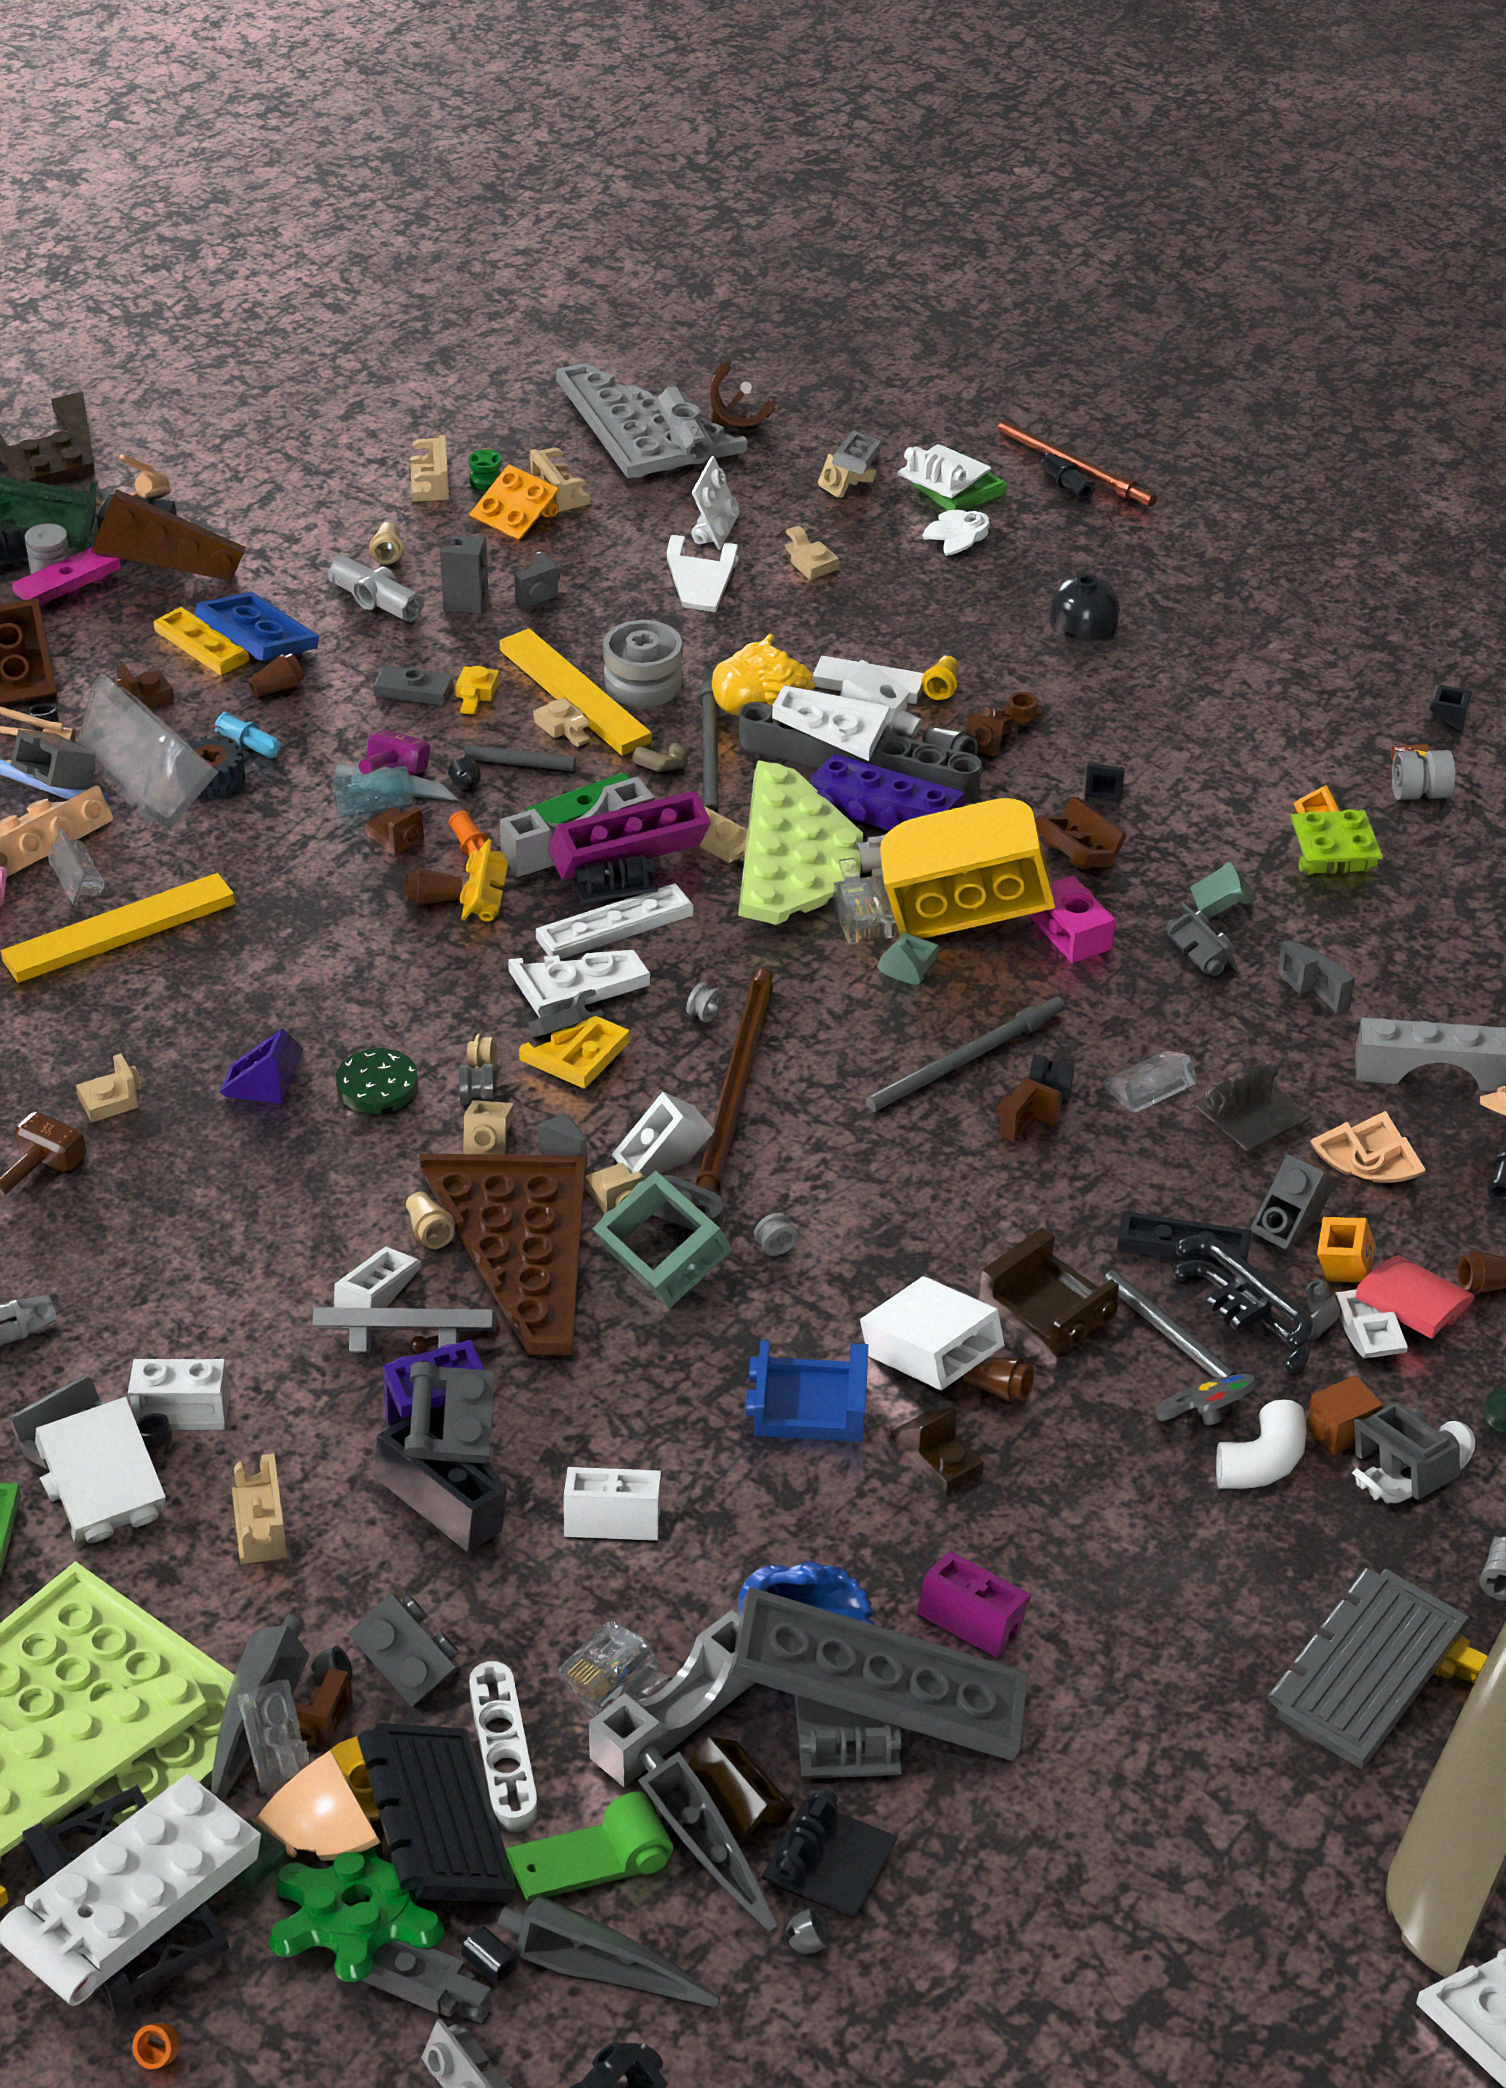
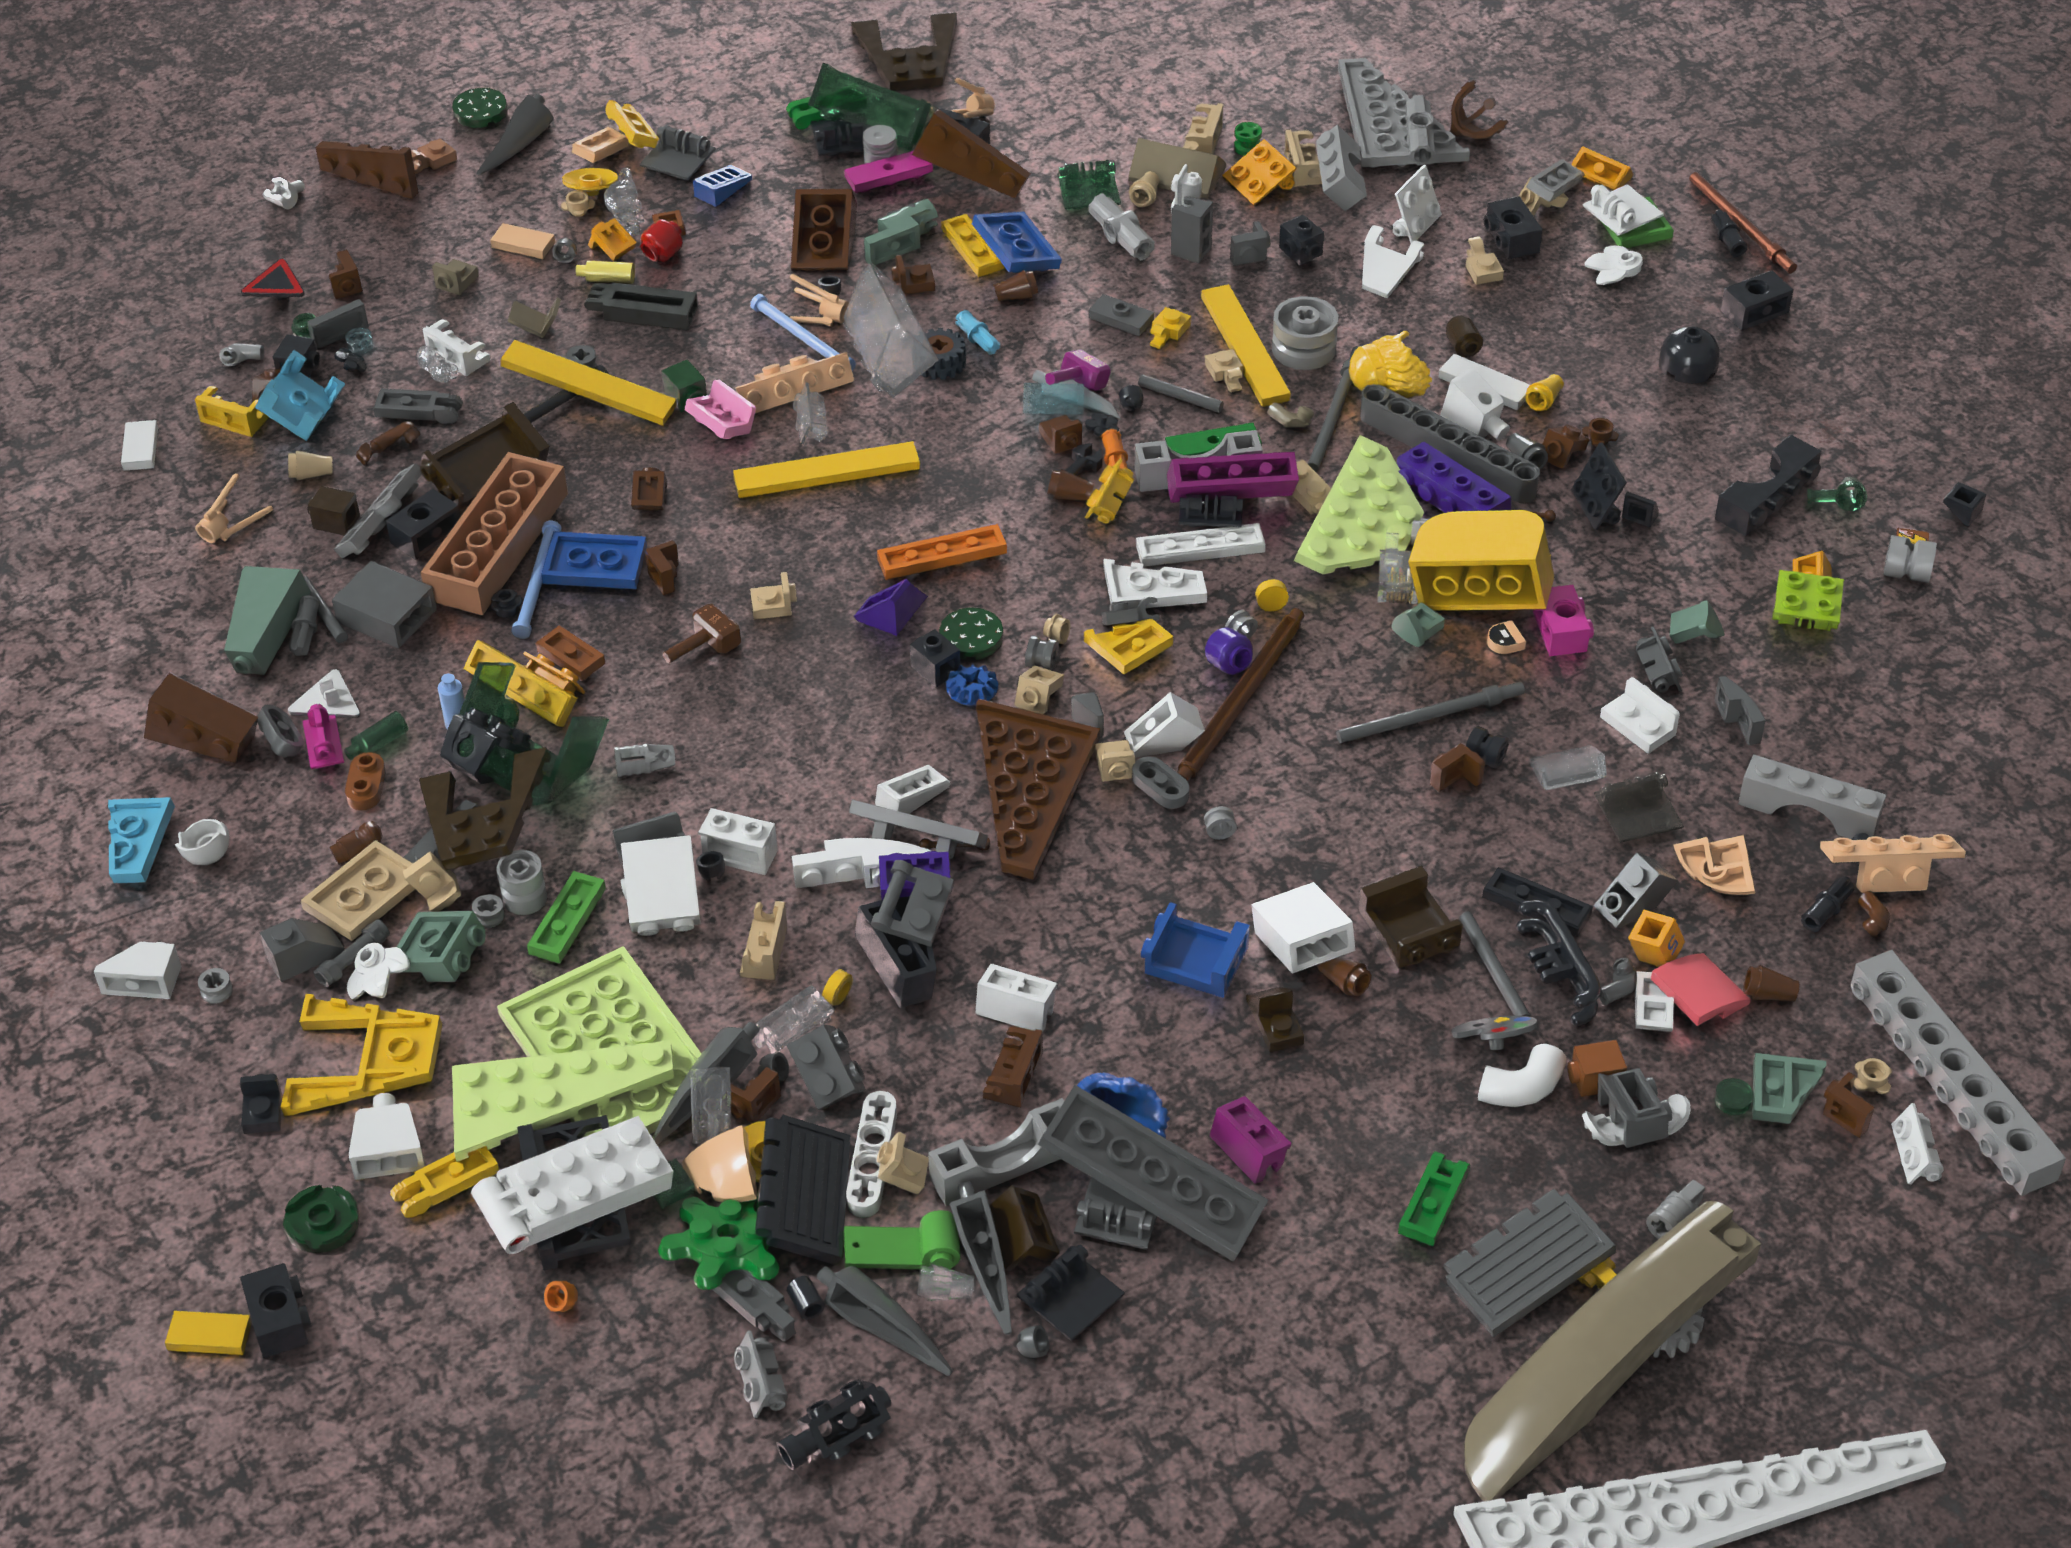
camera: 20 degrees right, 5 degrees up
dark grey brick [10,729,96,790] -> none
tan cone [406,1192,455,1249] -> none
clear piece [556,1620,673,1718] -> none
sand green window [592,1170,733,1309] -> none
white wing [772,685,890,761] -> none
reddish brown bracket [1036,797,1126,870] -> none
none -> clear hinge [753,985,834,1054]
none -> white slope [792,838,931,889]
none -> yellow tile [822,969,853,1006]
none -> sand green plate [864,199,938,267]
none -> orange plate [877,524,1007,580]
none -> tan bracket [877,1132,929,1195]
none -> black brick [910,629,960,688]
none -> clear cone [917,1263,974,1301]
none -> blue gear [946,663,998,705]
none -> reddish brown hinge [983,1026,1043,1108]
none -> clear green hinge [1057,160,1121,210]
none -> black bar [1065,443,1103,476]
none -> black plant [1085,413,1120,437]
none -> dark tan slope [1128,138,1226,199]
none -> white hinge [1171,164,1202,214]
none -> dark purple head [1205,627,1253,675]
none -> yellow tile [1255,579,1289,612]
none -> black brick [1279,215,1325,265]
none -> light grey arch [1316,125,1367,211]
none -> green plate [1398,1151,1470,1246]
none -> dark brown brick [1446,315,1483,358]
none -> black brick [1483,196,1543,259]
none -> tile [1487,620,1526,654]
none -> light orange slope [1571,146,1633,190]
none -> black hinge [1571,442,1627,530]
none -> white bracket [1600,677,1680,754]
none -> black arch [1715,434,1821,536]
none -> black brick [1720,270,1794,331]
none -> clear green bar [1807,476,1867,511]

